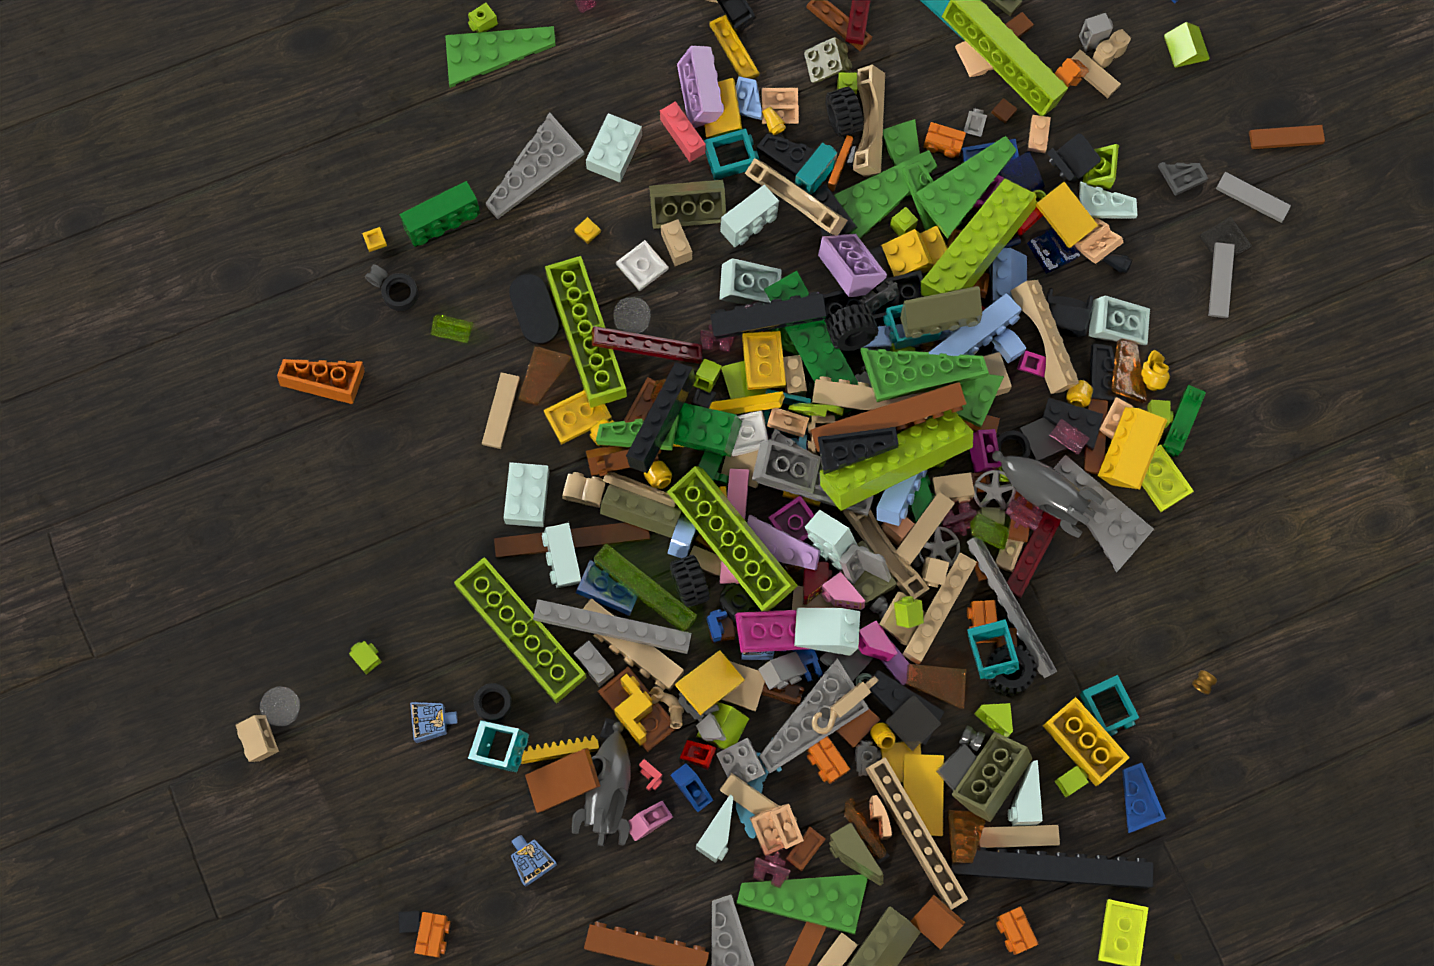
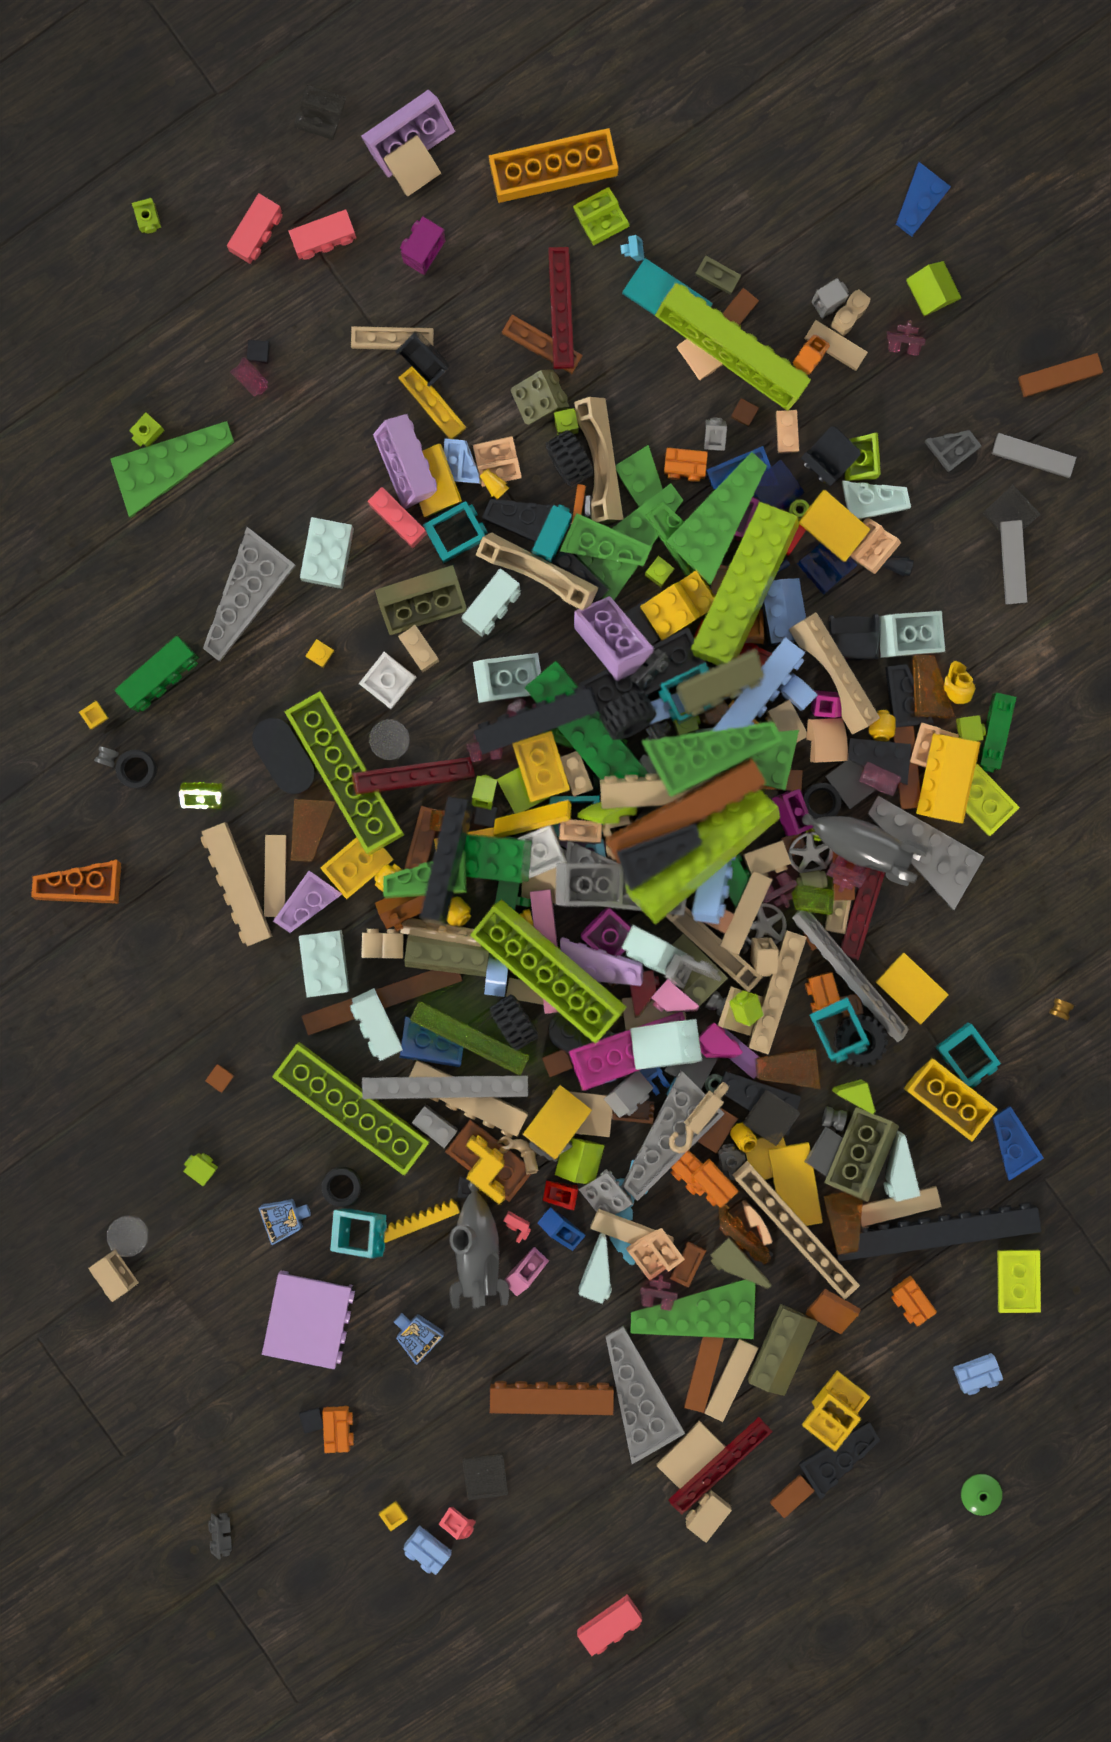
camera: 10 degrees left, 15 degrees up
dark orange tile [525,748,600,813] -> none
light grey tile [696,713,726,741] -> none
blue bracket [707,610,727,642] -> none
lime brick [1055,766,1089,797] -> none
none -> tan brick [201,822,273,946]
none -> dark orange tile [205,1064,234,1093]
none -> lavender panel [262,1270,355,1369]
none -> lavender wing [273,871,342,933]
none -> bright green wing [560,513,652,566]
none -> orange brick [691,1159,738,1208]
none -> light nougat slope [806,718,848,763]
none -> yellow tile [875,953,948,1024]
none -> clear pink hips [886,320,926,356]

